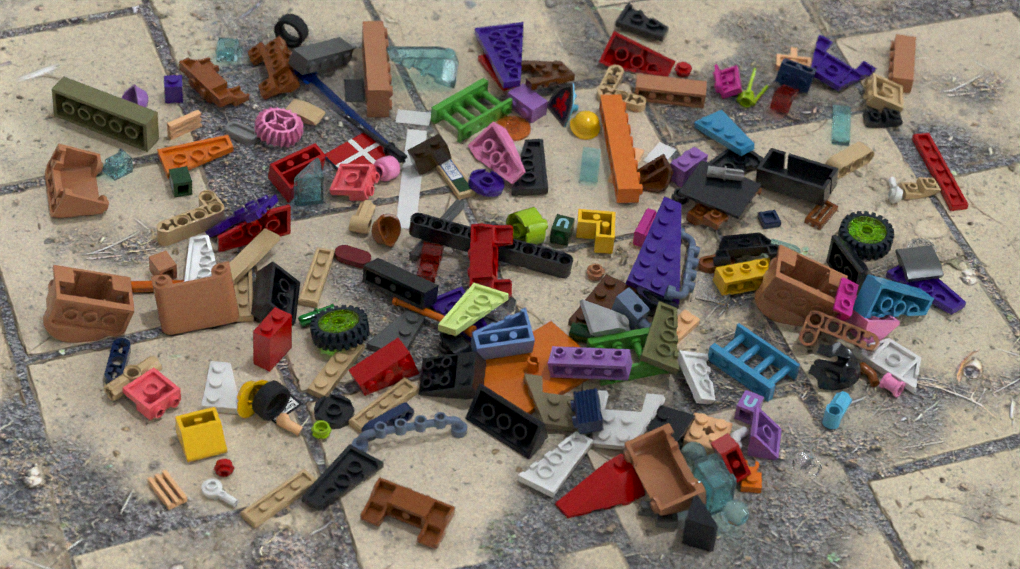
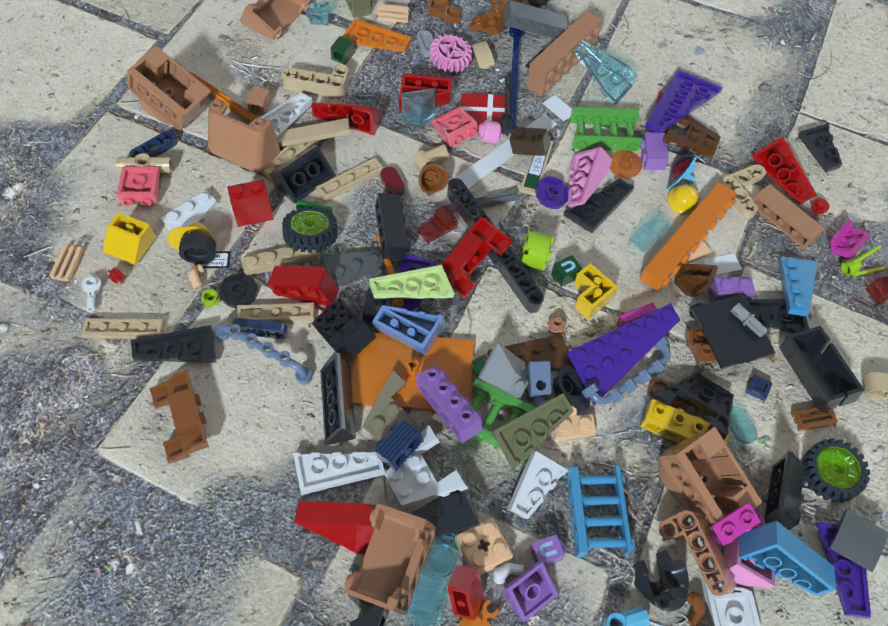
camera: 45 degrees right, 15 degrees up
dark purple wing [205,194,279,237] -> none

